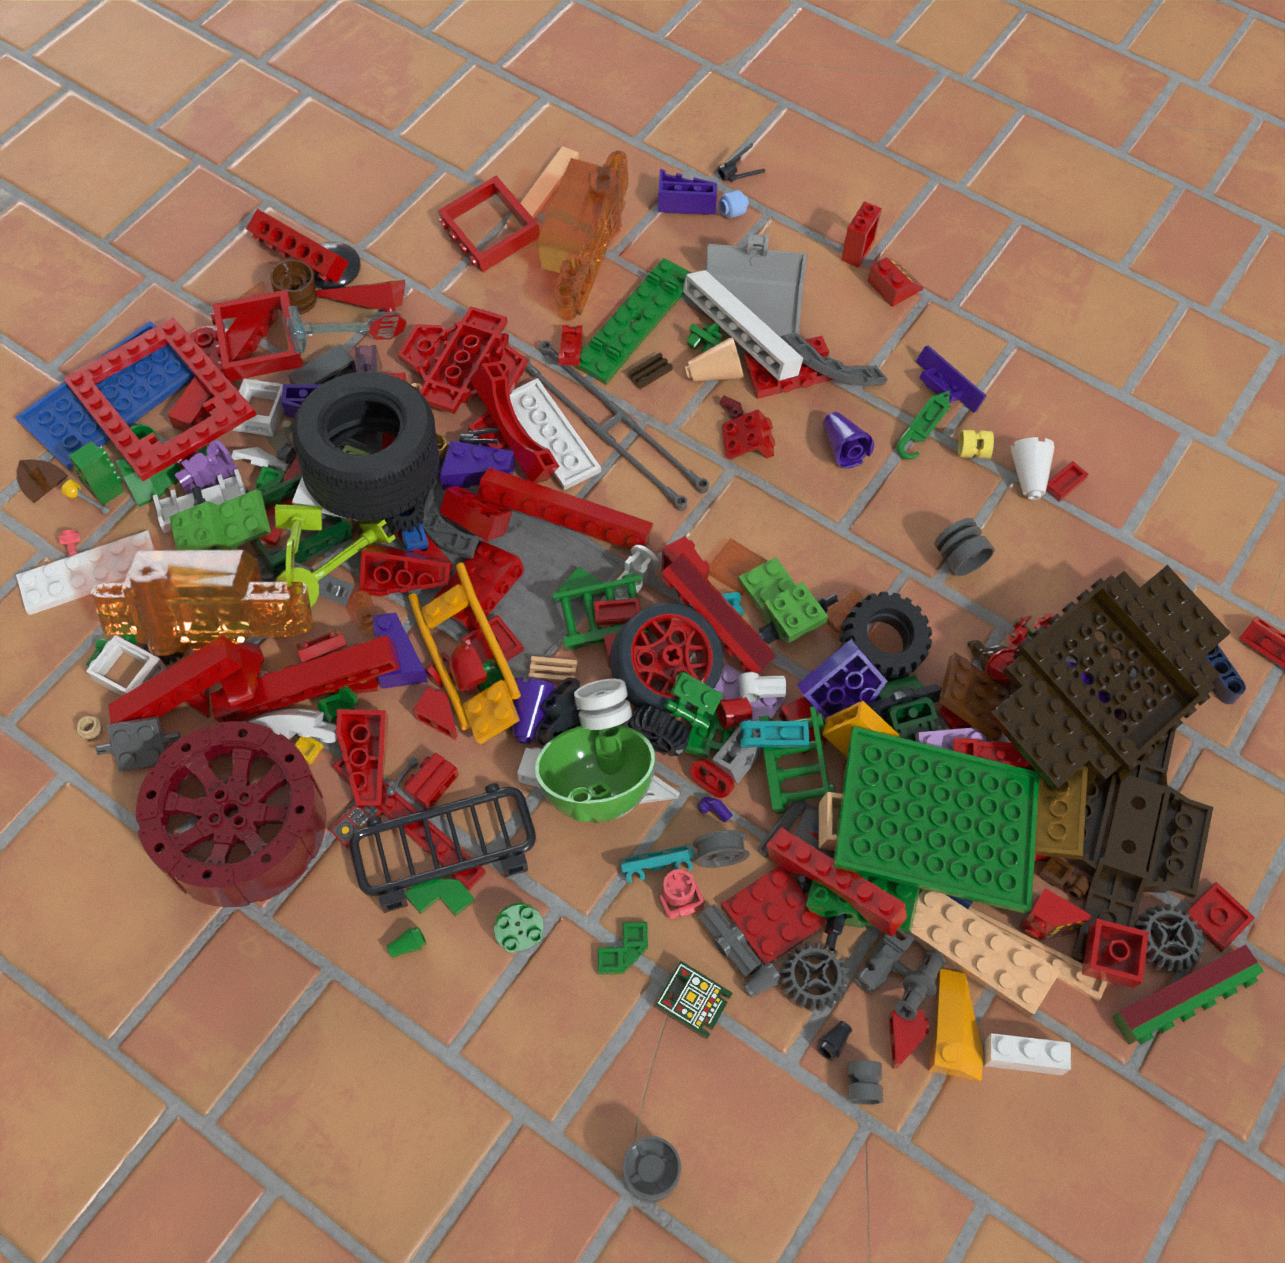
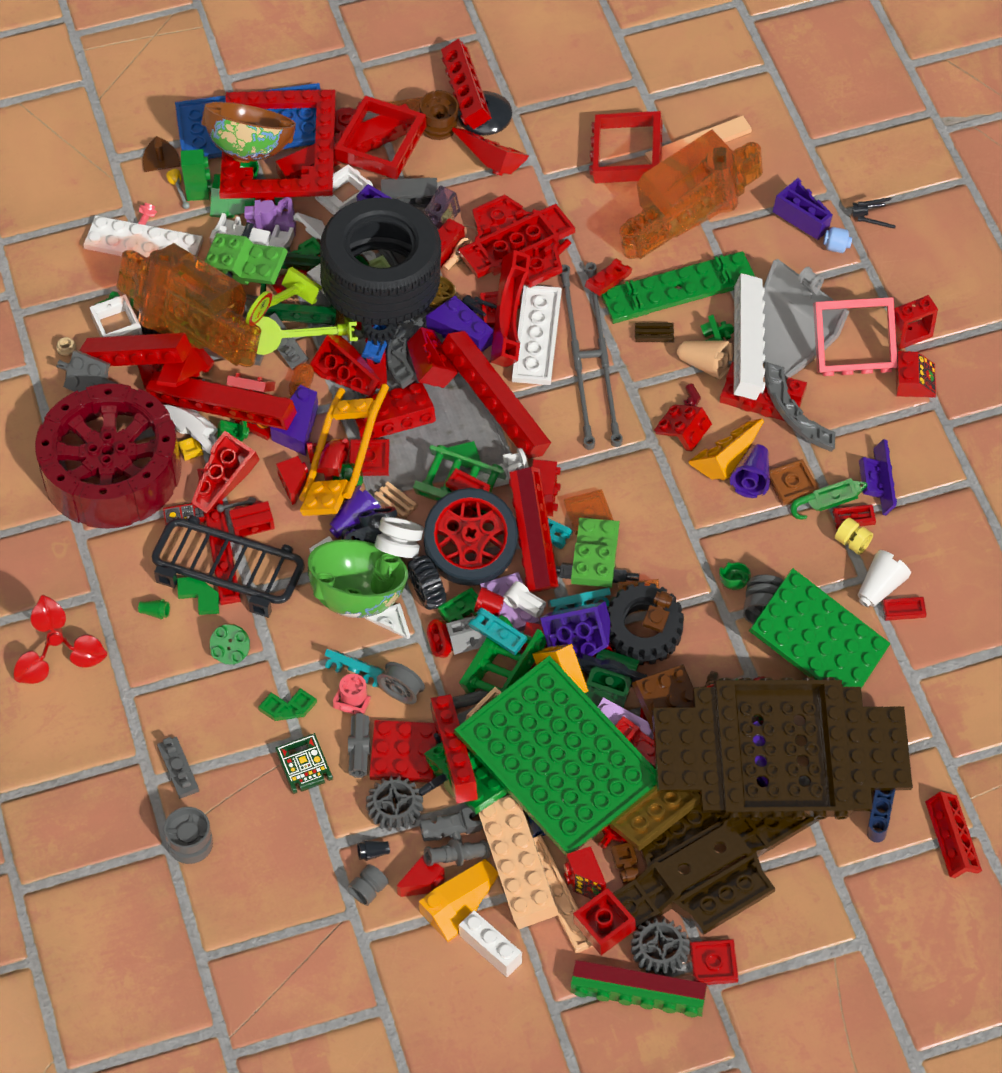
camera: 40 degrees right, 5 degrees down
clear light blue piece [285,306,407,353] -> none
green plate [665,672,723,730] -> none
dark purple arm [697,797,733,823] -> none
dark grey cone [743,962,782,998] -> none
none -> red plant [14,595,107,684]
none -> dark grey plate [157,737,199,799]
none -> piece [201,102,296,163]
none -> teal plate [547,588,611,612]
none -> reddish brown plate [643,591,673,633]
none -> light orange wedge [688,419,764,480]
none -> green hair [719,562,751,591]
none -> green plate [749,568,891,688]
none -> dark orange tile [769,459,819,506]
none -> coral window [813,297,898,376]
none -> red tile [832,504,876,529]

